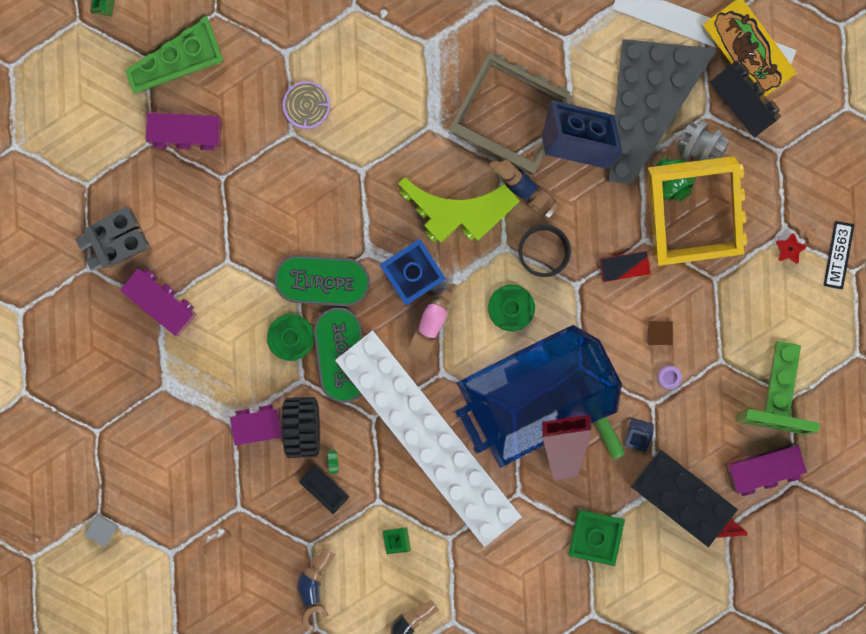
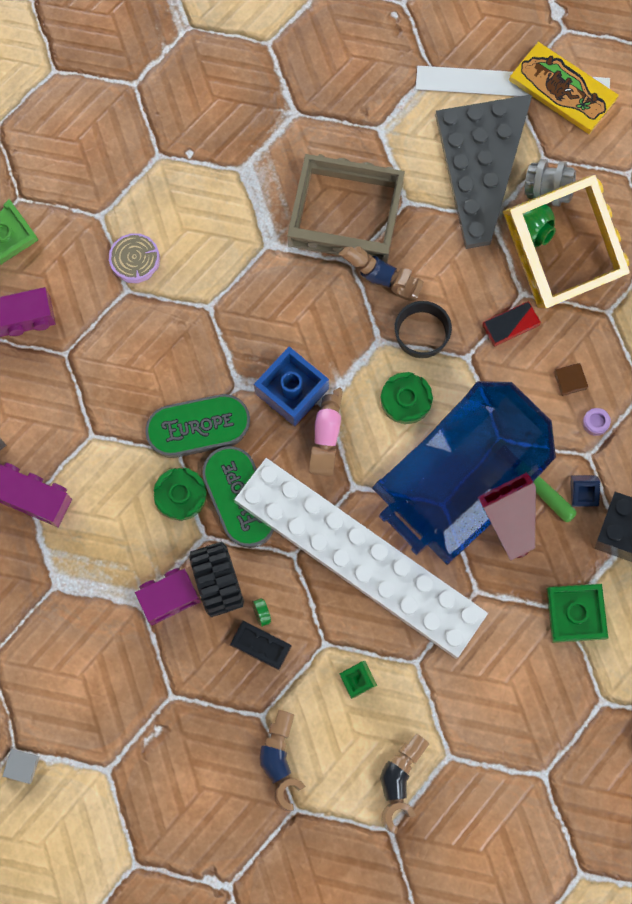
camera: 15 degrees left, 15 degrees down
lime arch [398,177,520,244] -> none
dark blue slope [542,100,622,169] -> none
black brick [710,60,781,138] -> none

